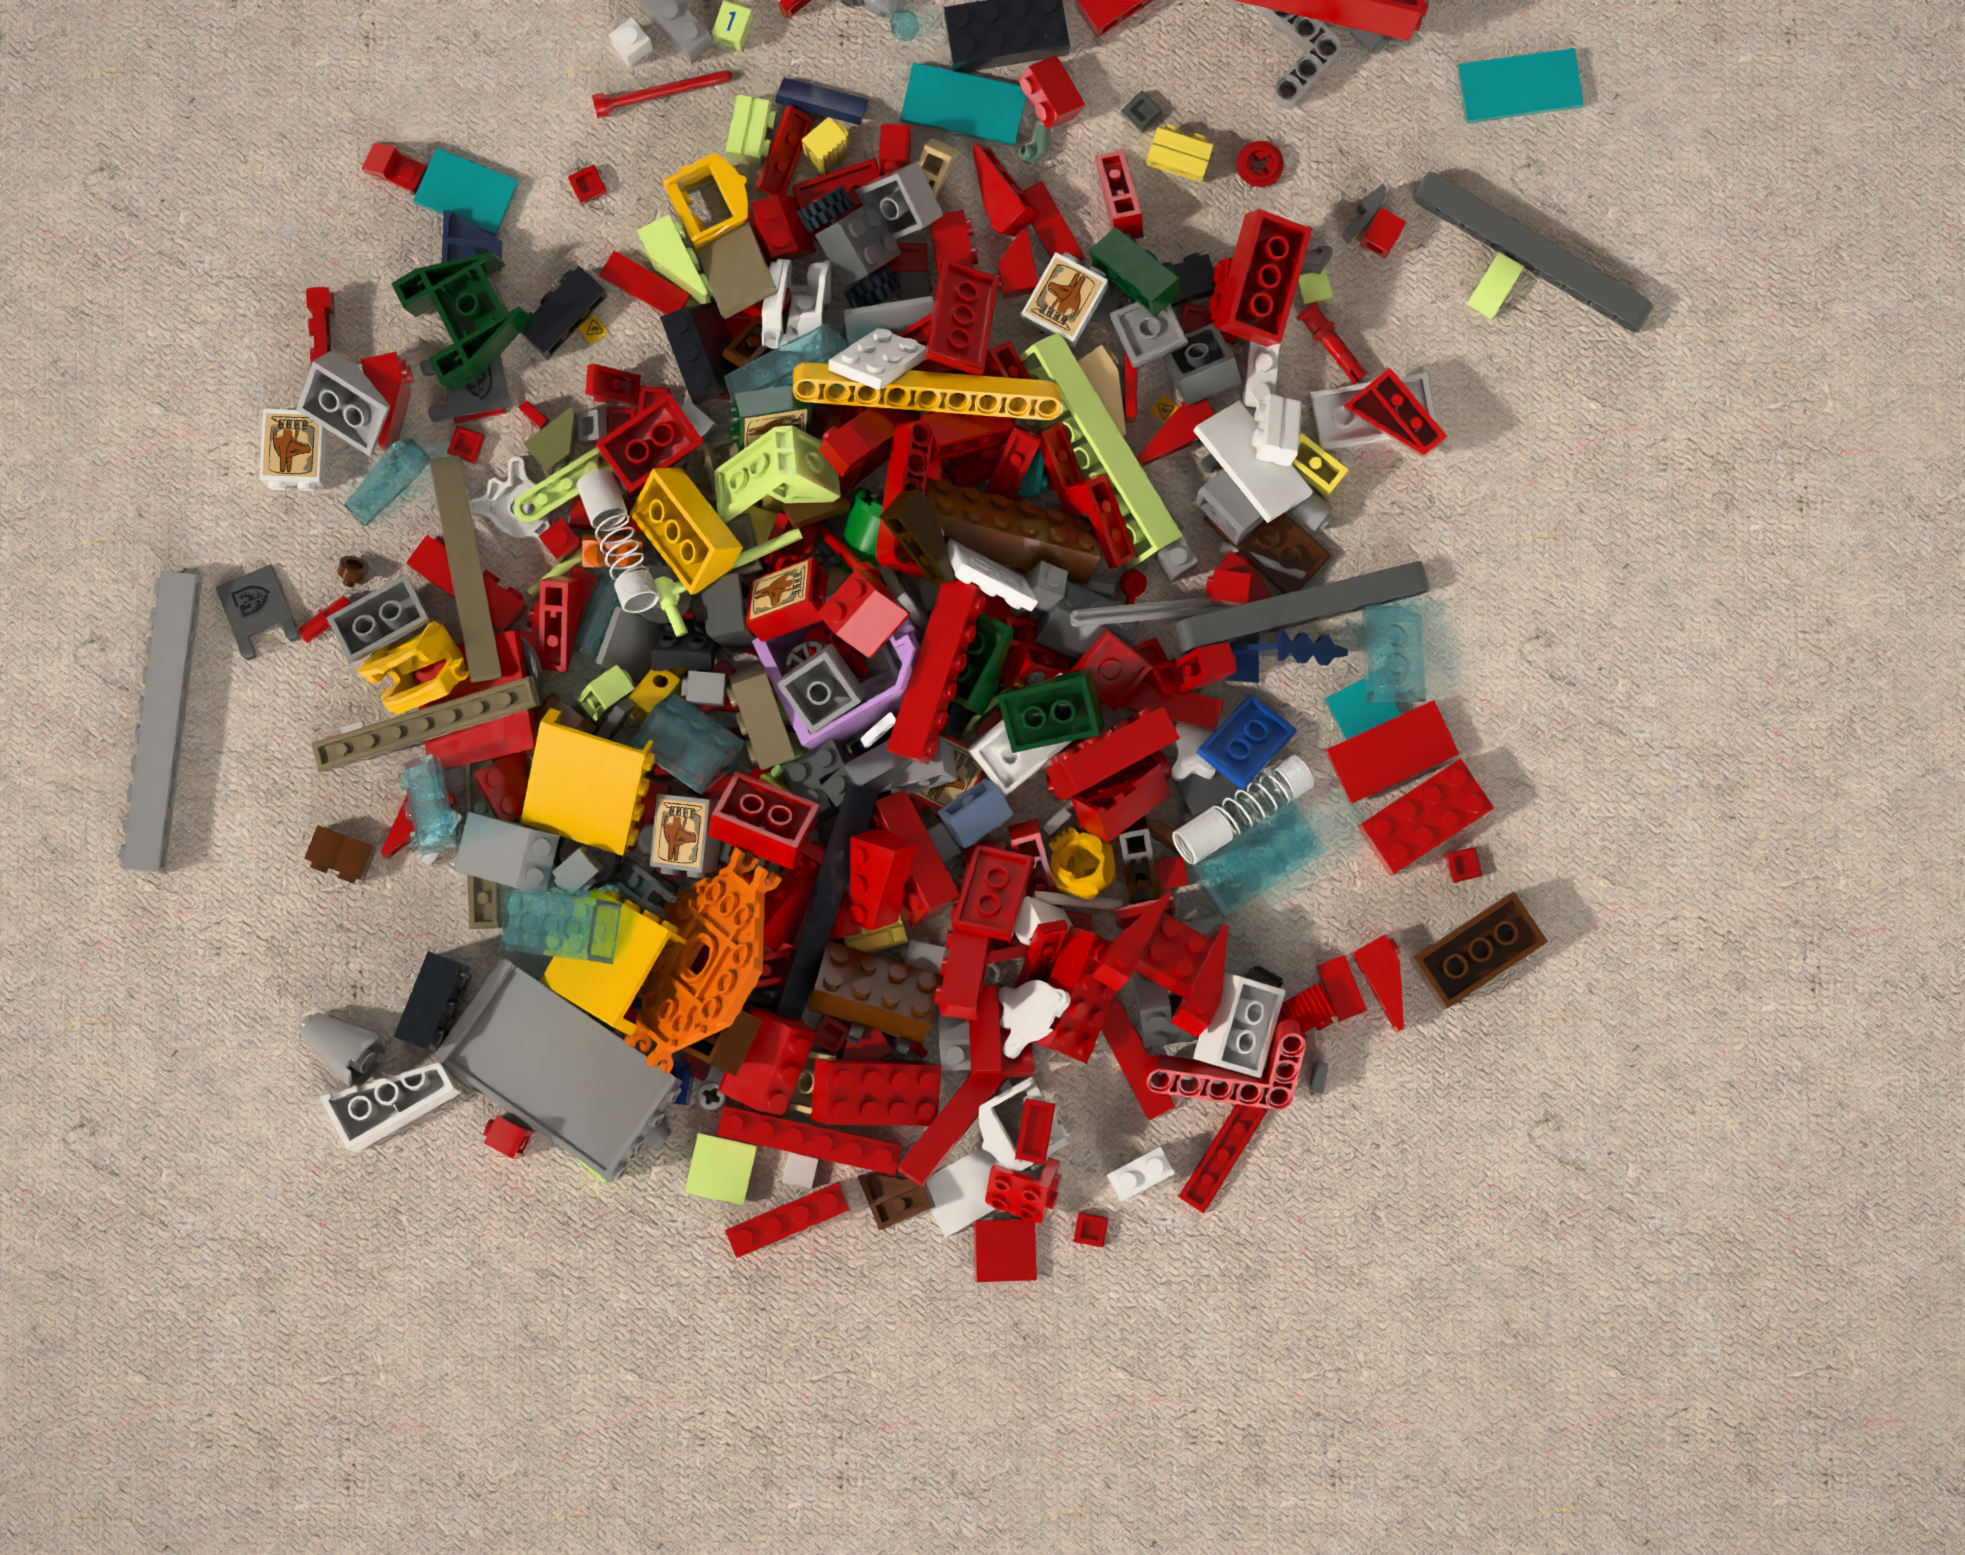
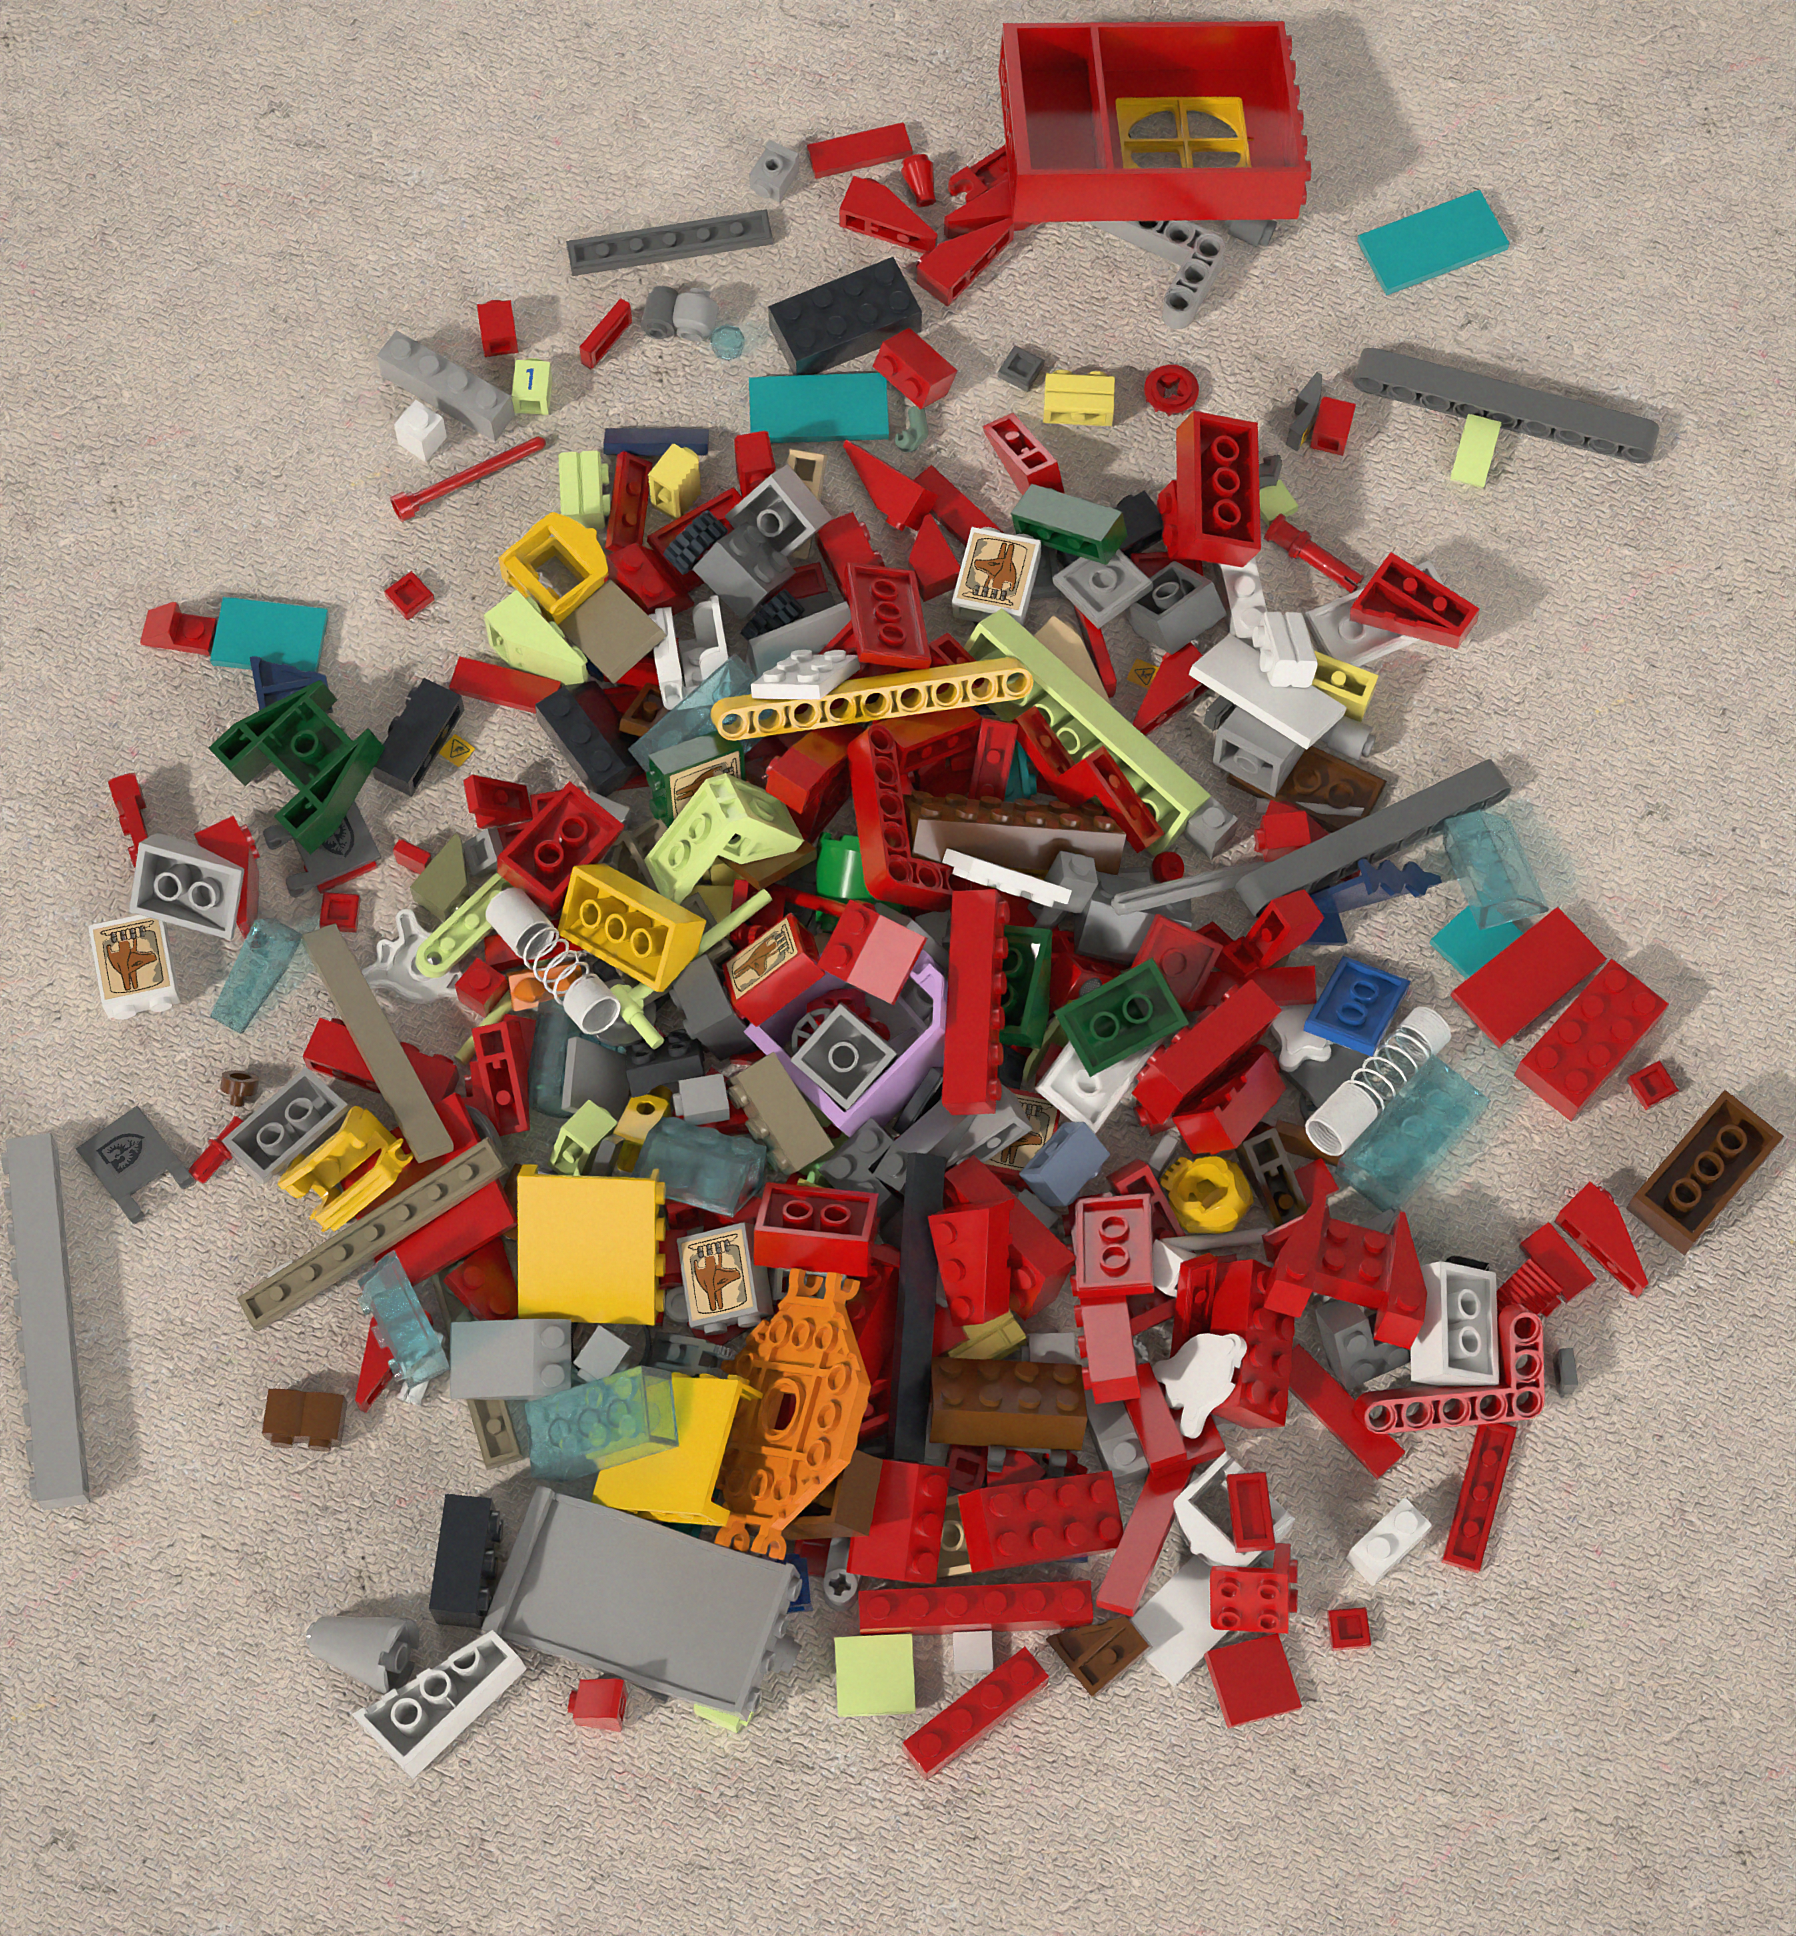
camera: 15 degrees left, 15 degrees down
dark brown slope [879,489,954,585] -> none

